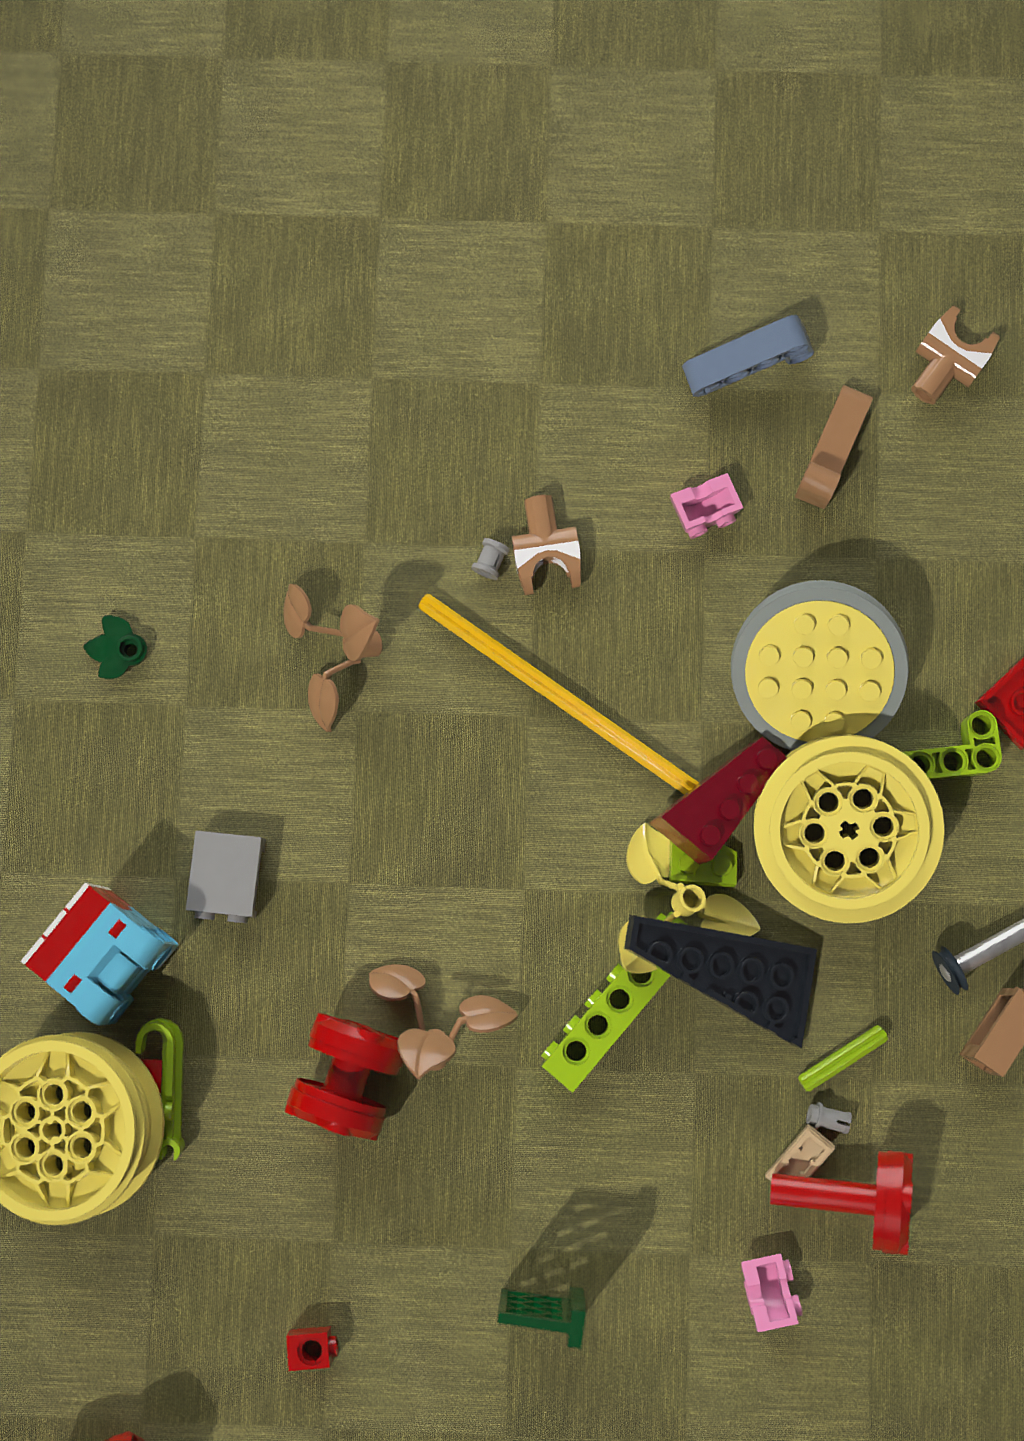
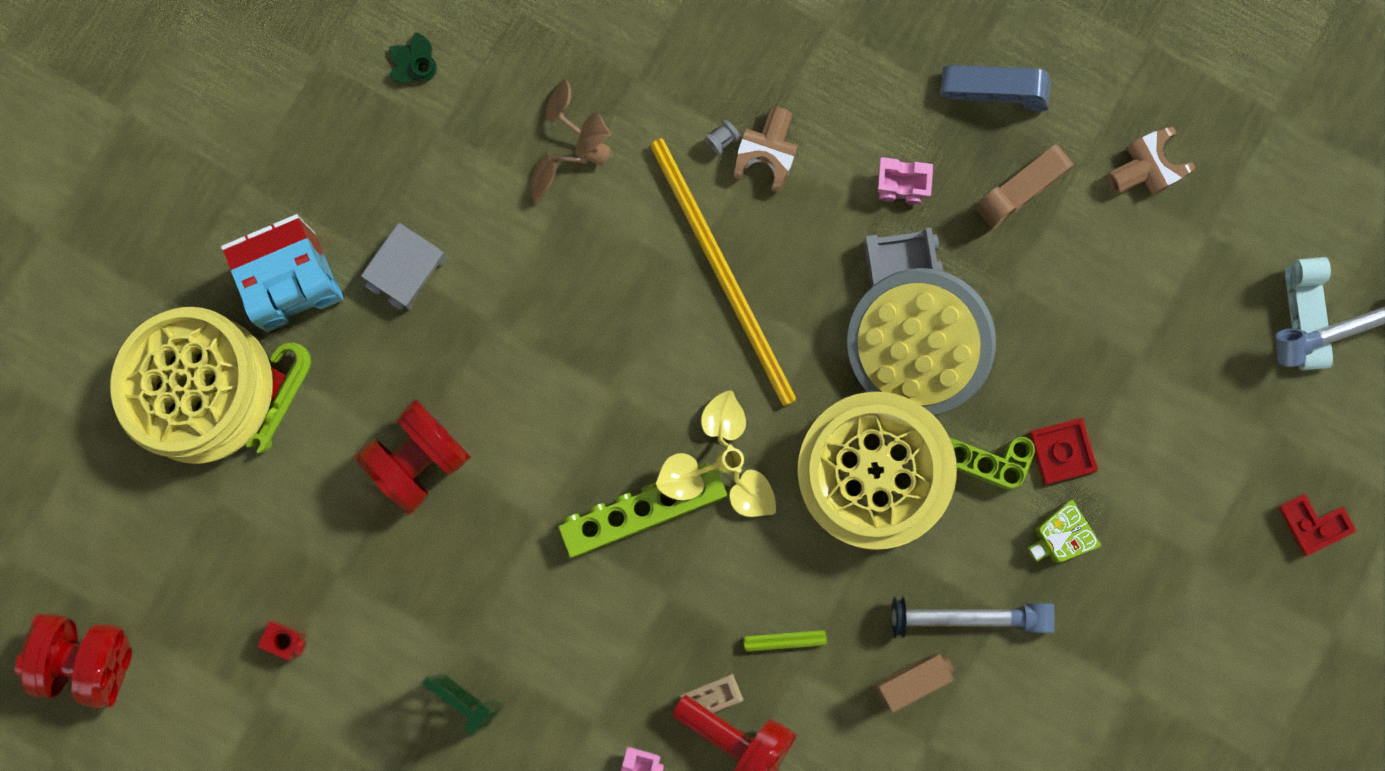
camera: 25 degrees right, 0 degrees up
medium nougat plant [368,964,518,1079] -> none
black wing [624,915,817,1048] -> none
dark red wedge [649,737,787,865] -> none
lime wing [669,841,737,887] -> none
light grey pin [806,1102,852,1134] -> none
none -> light grey panel [864,227,943,287]

